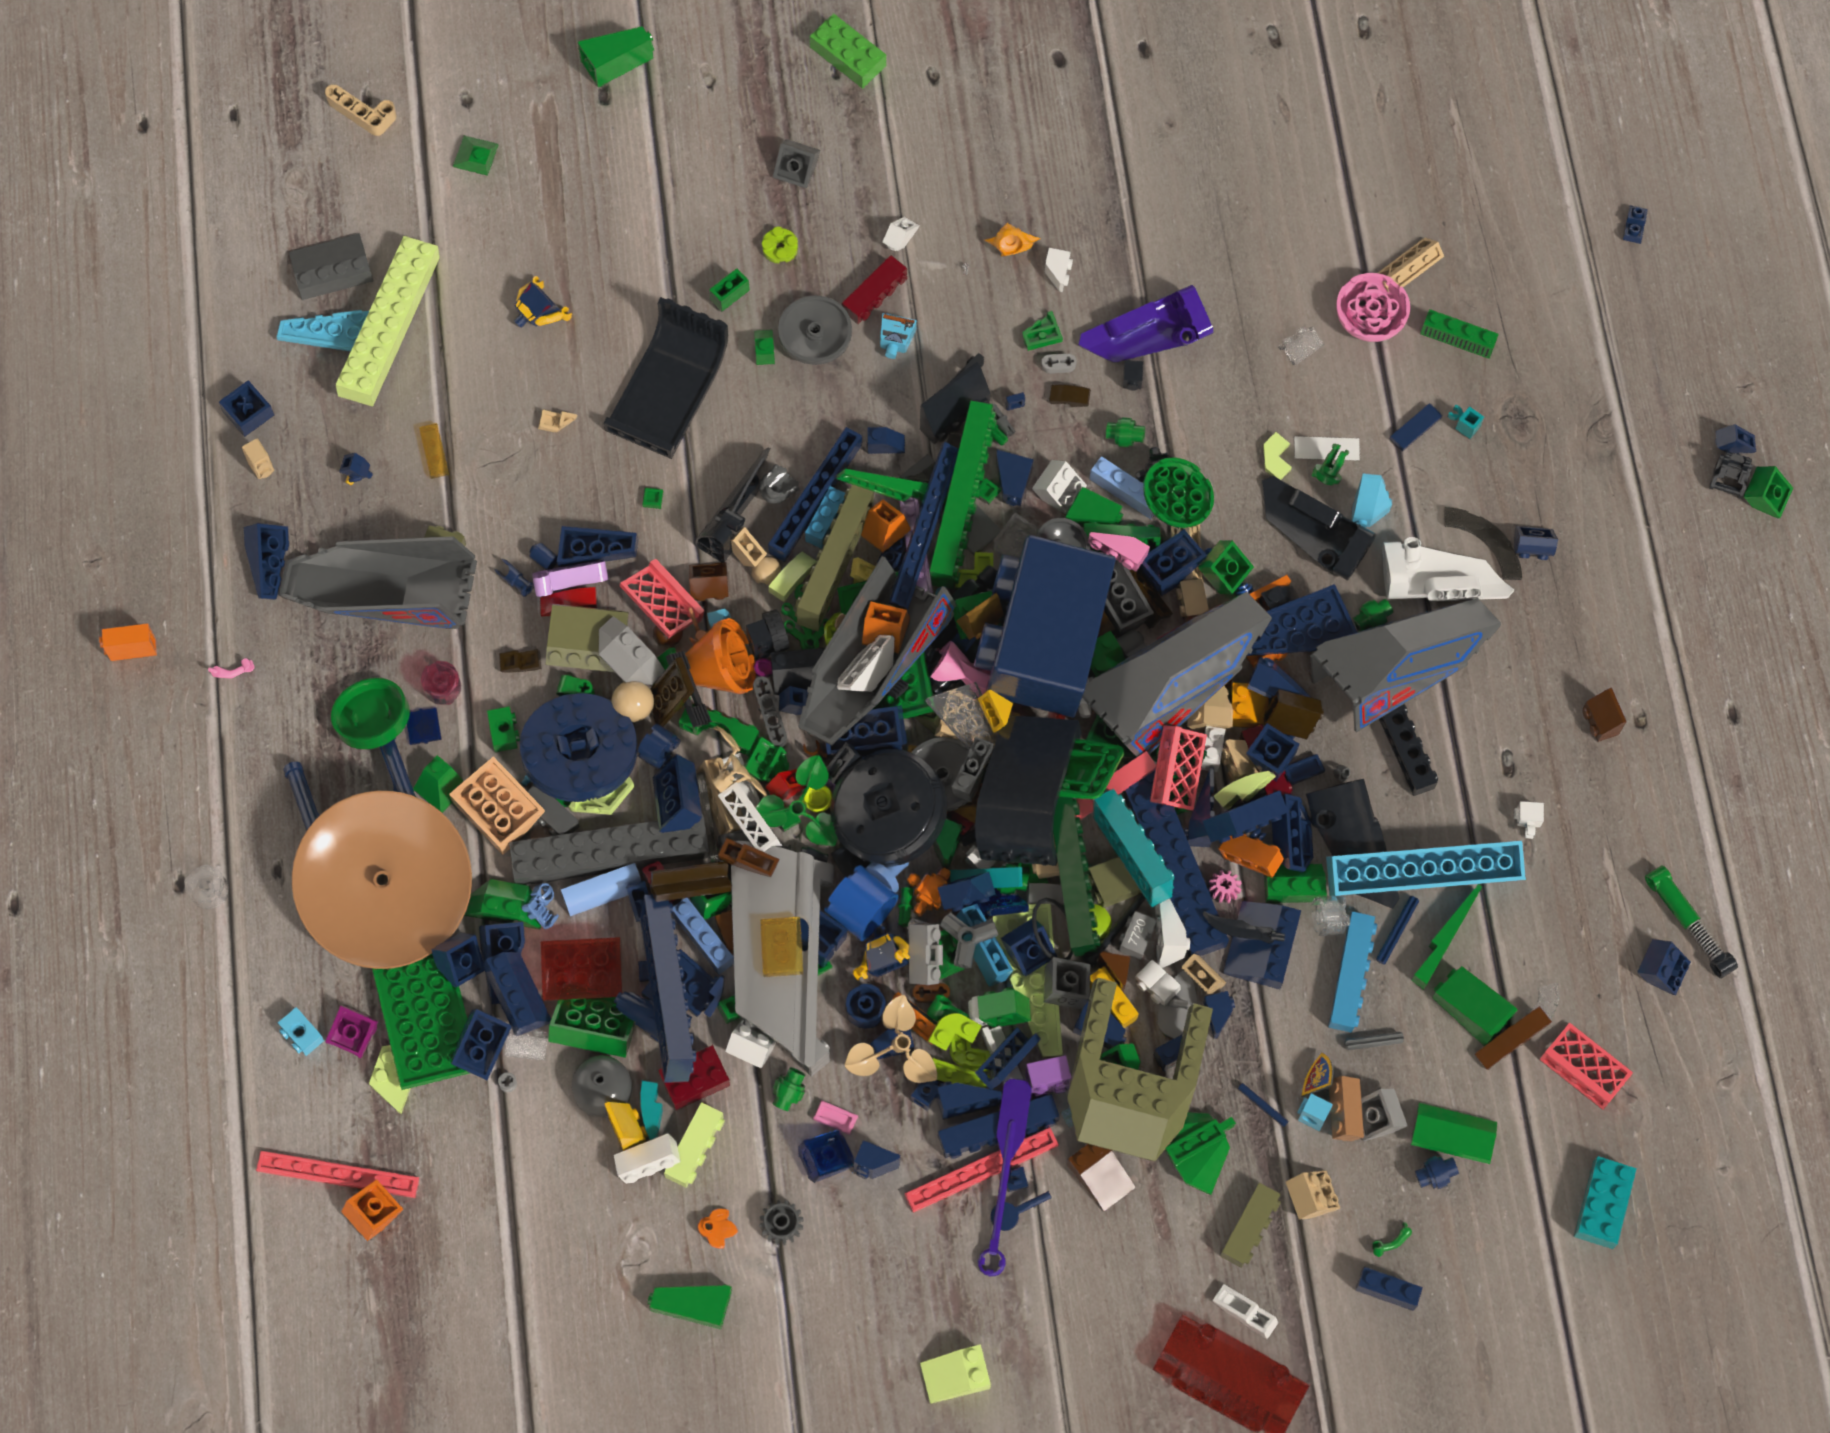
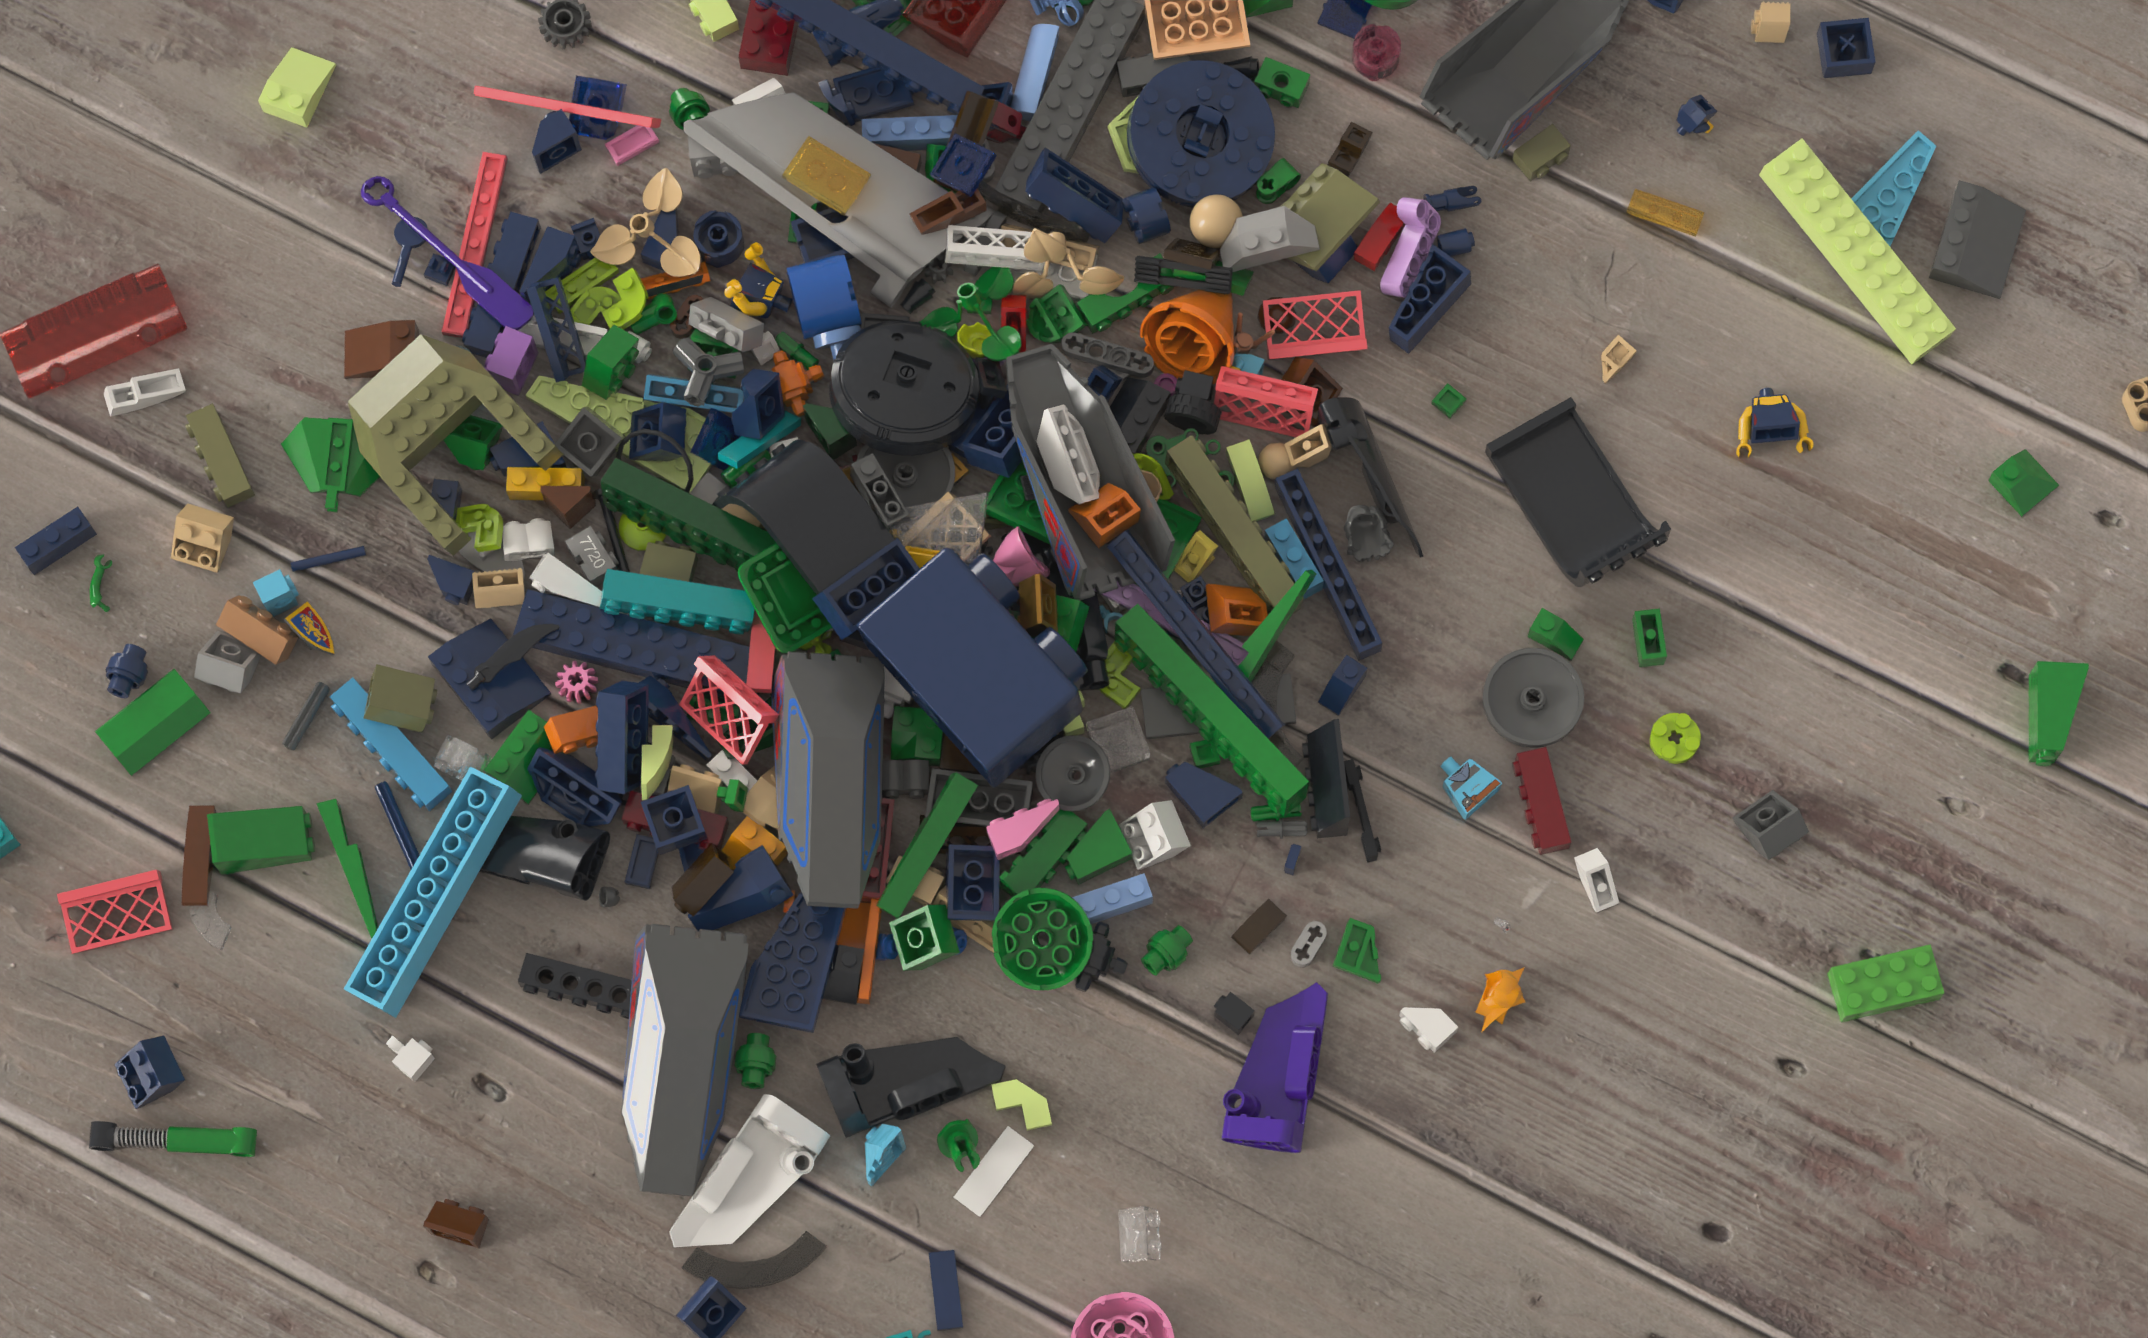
camera: 130 degrees right, 5 degrees up
none -> olive brick [364,664,437,733]
none -> lime plate [456,504,503,552]
none -> coral tile [474,86,661,128]
none -> green tile [716,779,748,812]
none -> dark blue brick [812,538,919,640]
none -> green slope [876,772,978,919]
none -> clear blue tile [930,133,997,197]
none -> coral fence [1214,366,1318,437]
none -> black cone [1224,56,1259,80]

